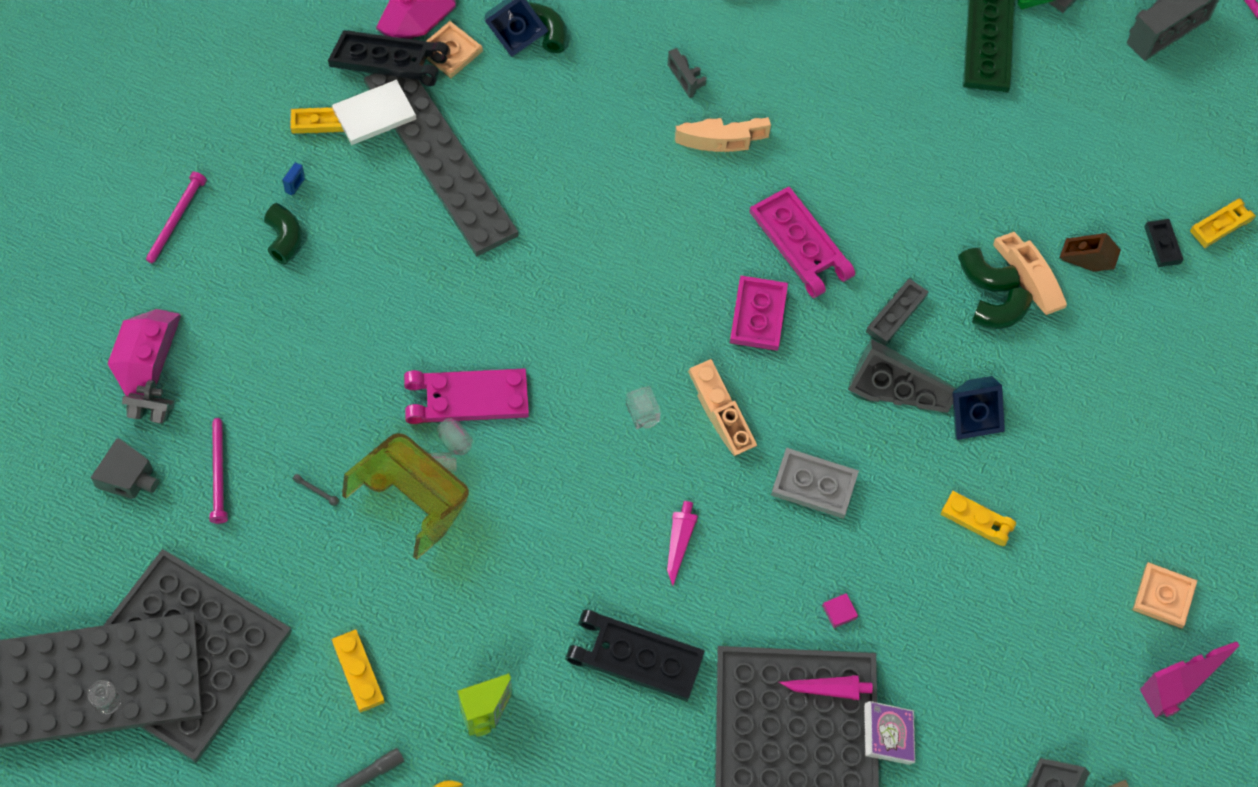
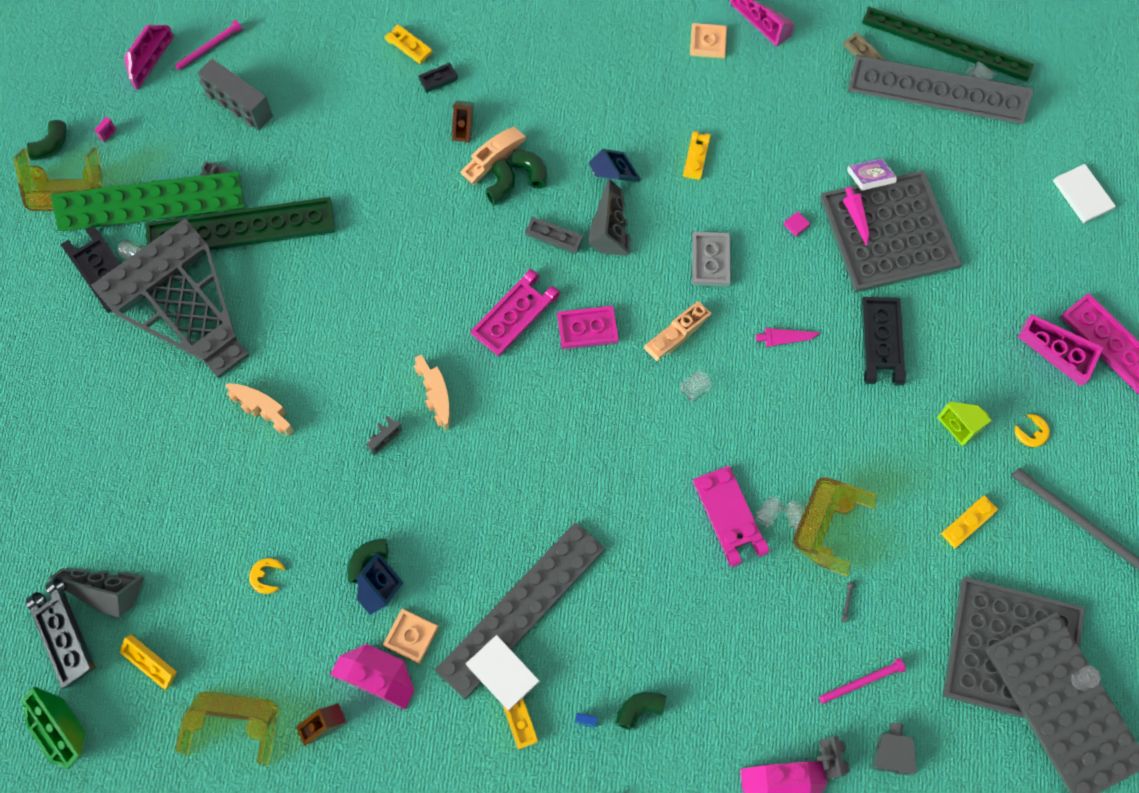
camera: 105 degrees left, 5 degrees up
black hinge [328,30,450,86] -> none

